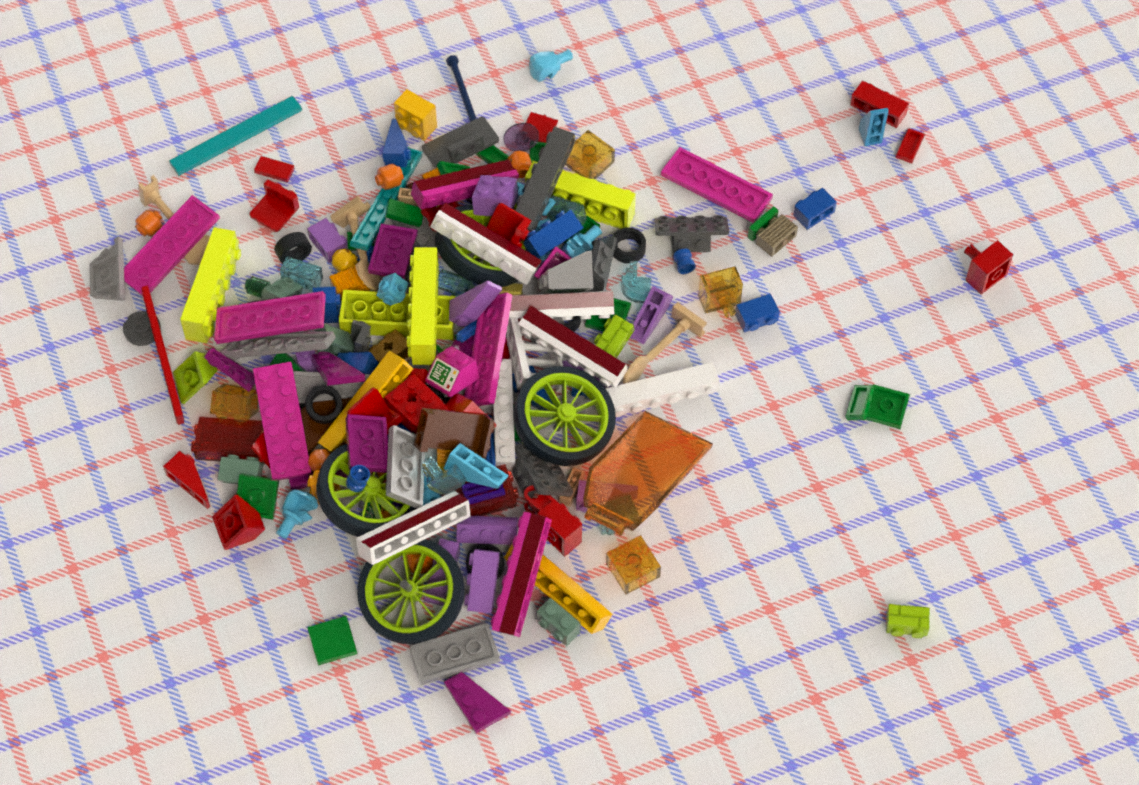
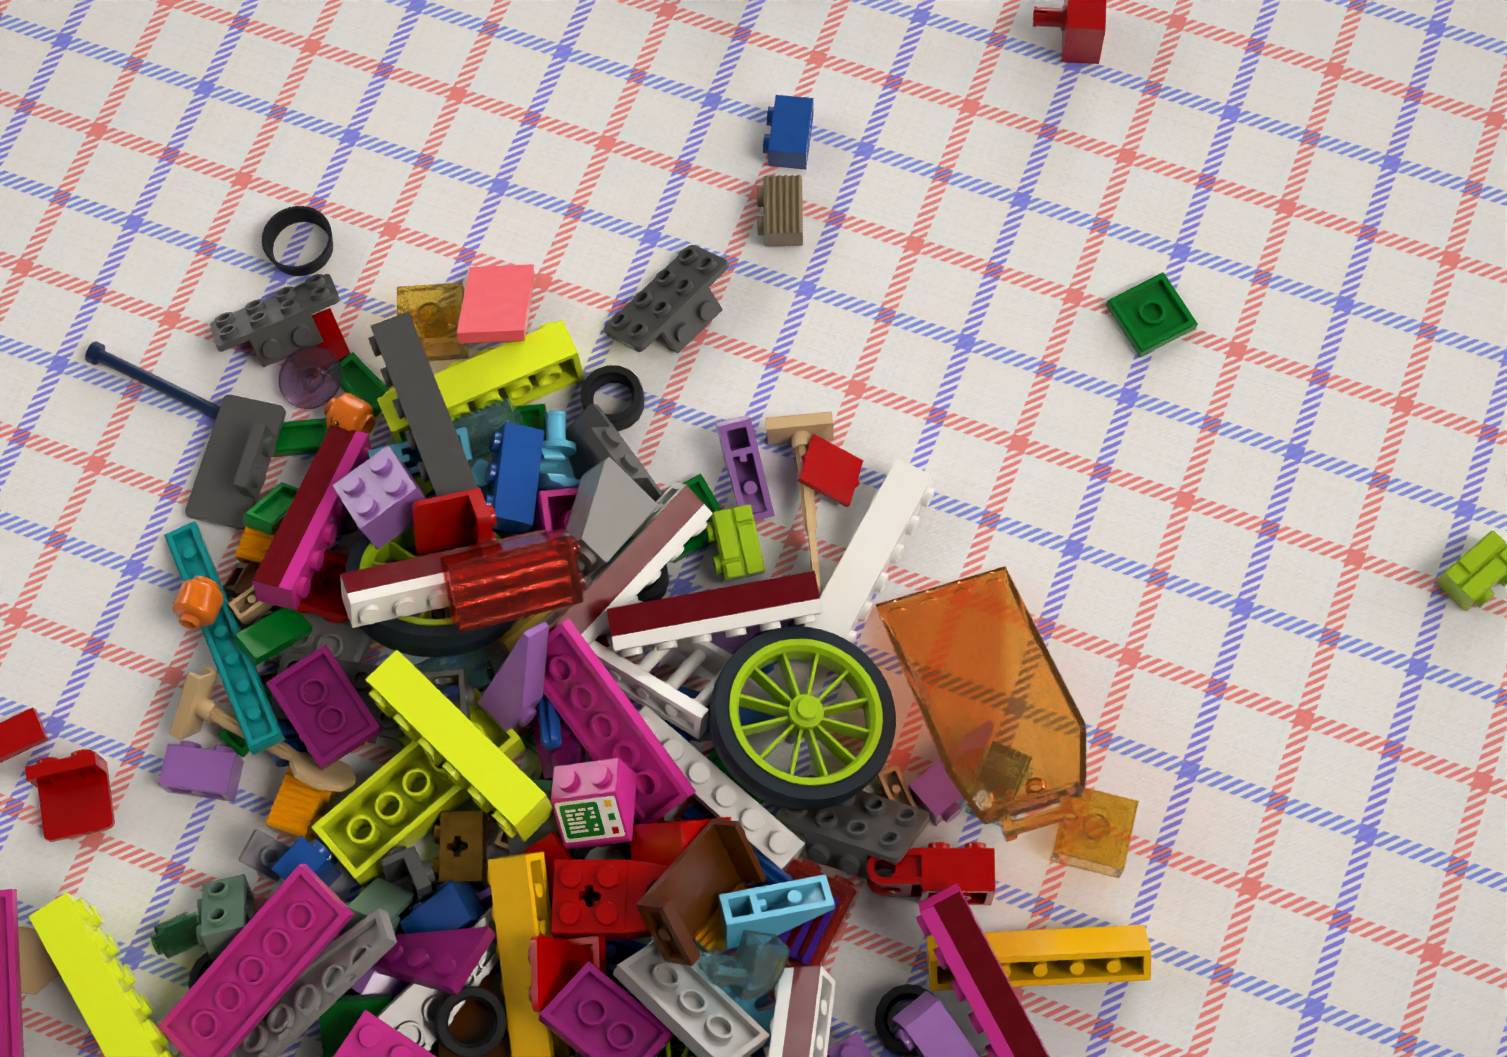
camera: 40 degrees left, 10 degrees up
black tyre [274,232,312,266] -> none
clear light blue brick [280,256,323,291] -> none
yellow head [332,248,358,273] -> none
medium azure brick [376,273,409,306] -> none
blue slope [382,119,411,167] -> none
yellow brick [394,89,437,141] -> none
medium lavender brick [456,516,518,545] -> none
medium azure piece [529,49,573,82] -> none
sand green brick [537,598,581,647] -> none
clear light blue brick [621,261,651,303] -> none
dark pink plate [661,147,773,223] -> none
blue wheel [673,249,696,274] -> none
clear yellow brick [698,266,743,318] -> none
blue brick [735,293,780,332] -> none
green tile [748,206,778,241] -> none
green tile [845,385,874,421] -> none
none -> dark grey bracket [210,274,340,367]
none -> flat silver bracket [239,829,290,882]
none -> black tyre [262,206,333,276]
none -> flat silver bracket [423,669,476,720]
none -> clear red brick [440,528,586,633]
none -> coral tile [456,264,535,344]
none -> red piece [797,434,864,507]

